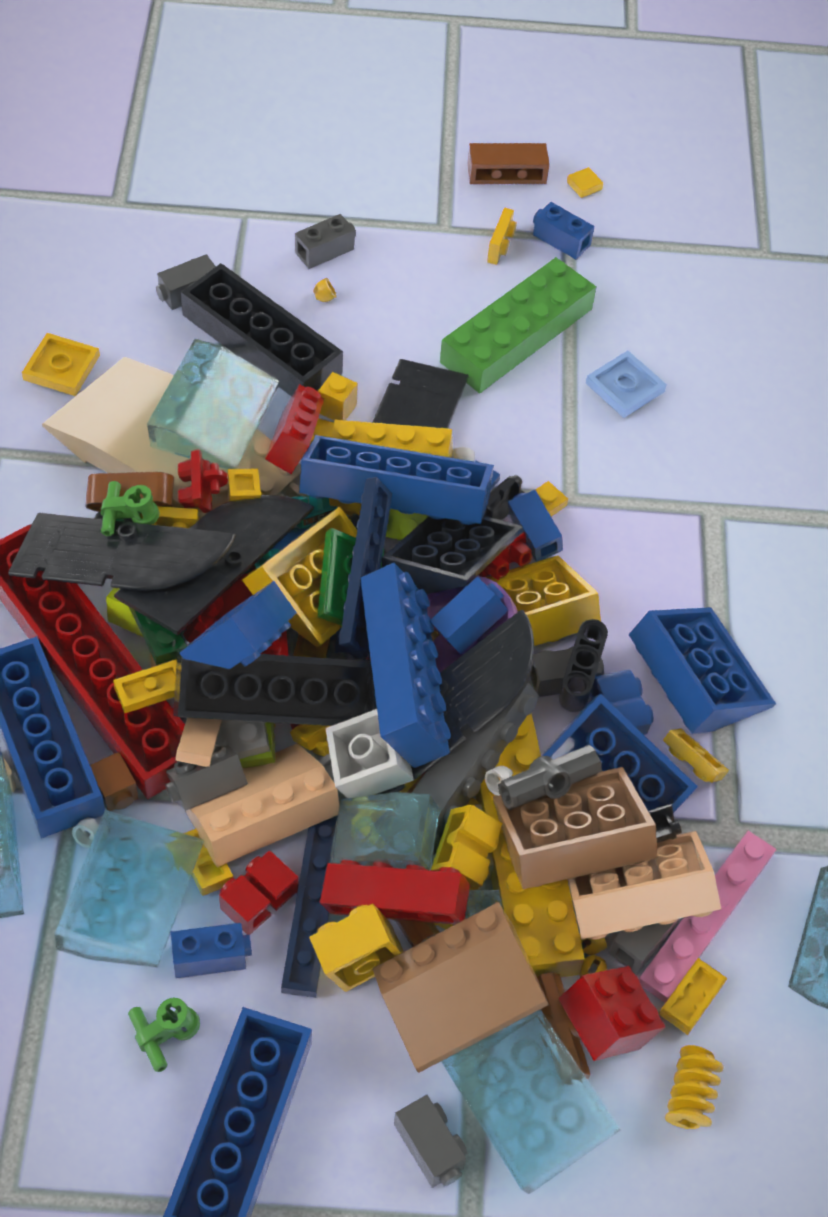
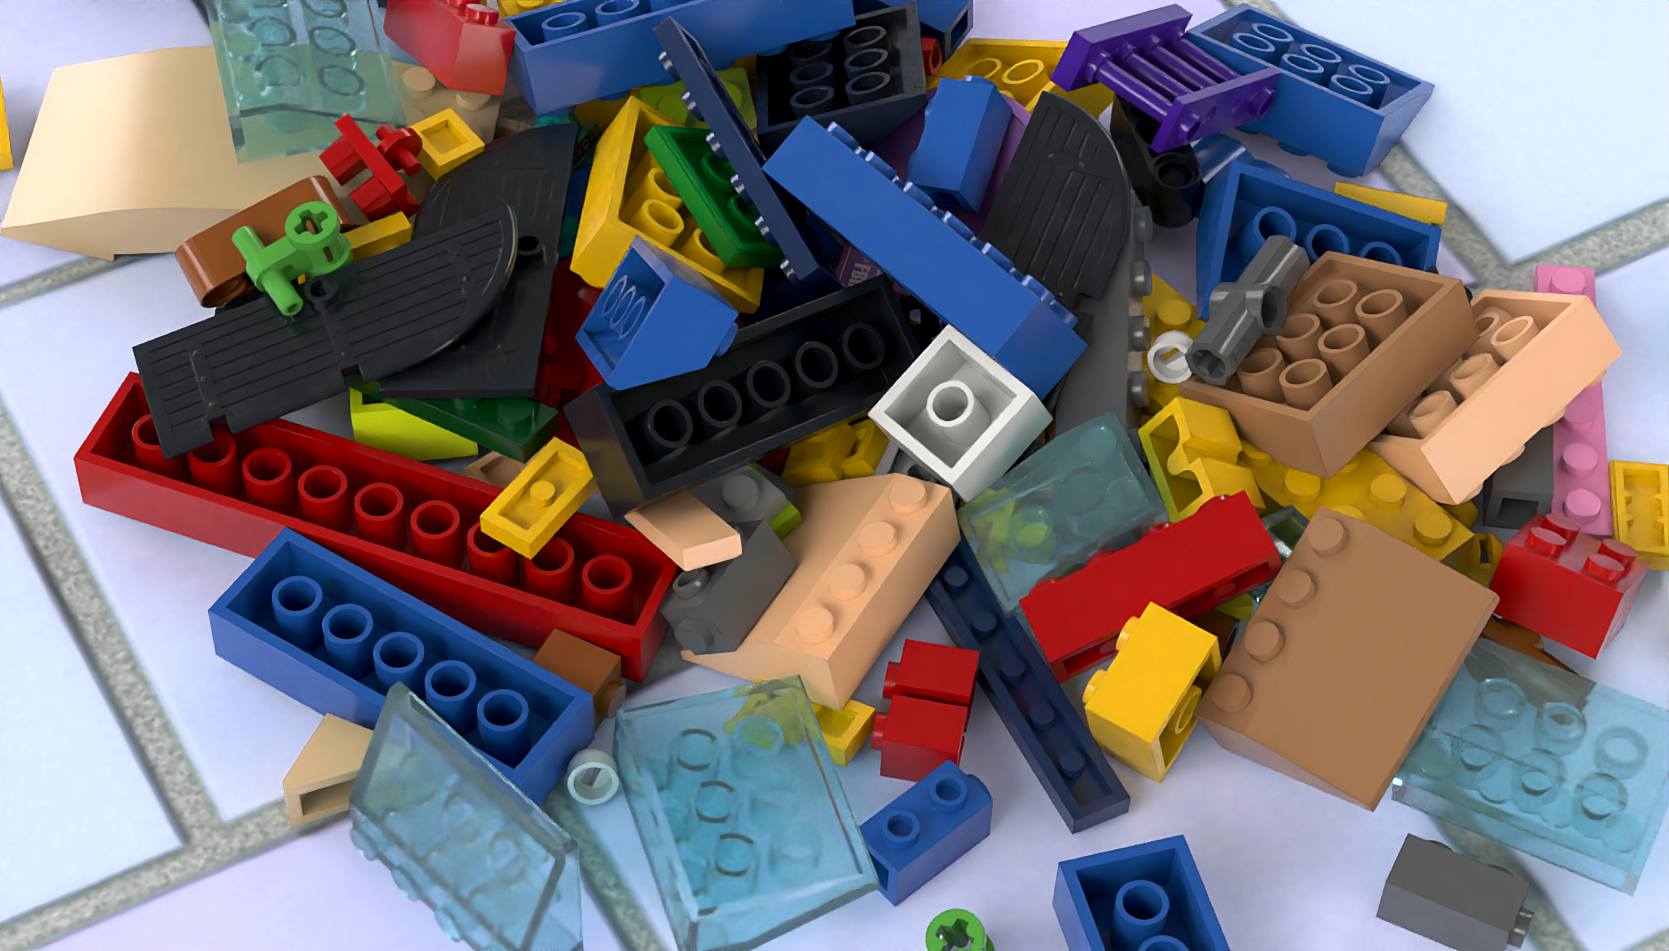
camera: 30 degrees left, 5 degrees down
none -> dark purple fence [1050,3,1282,153]

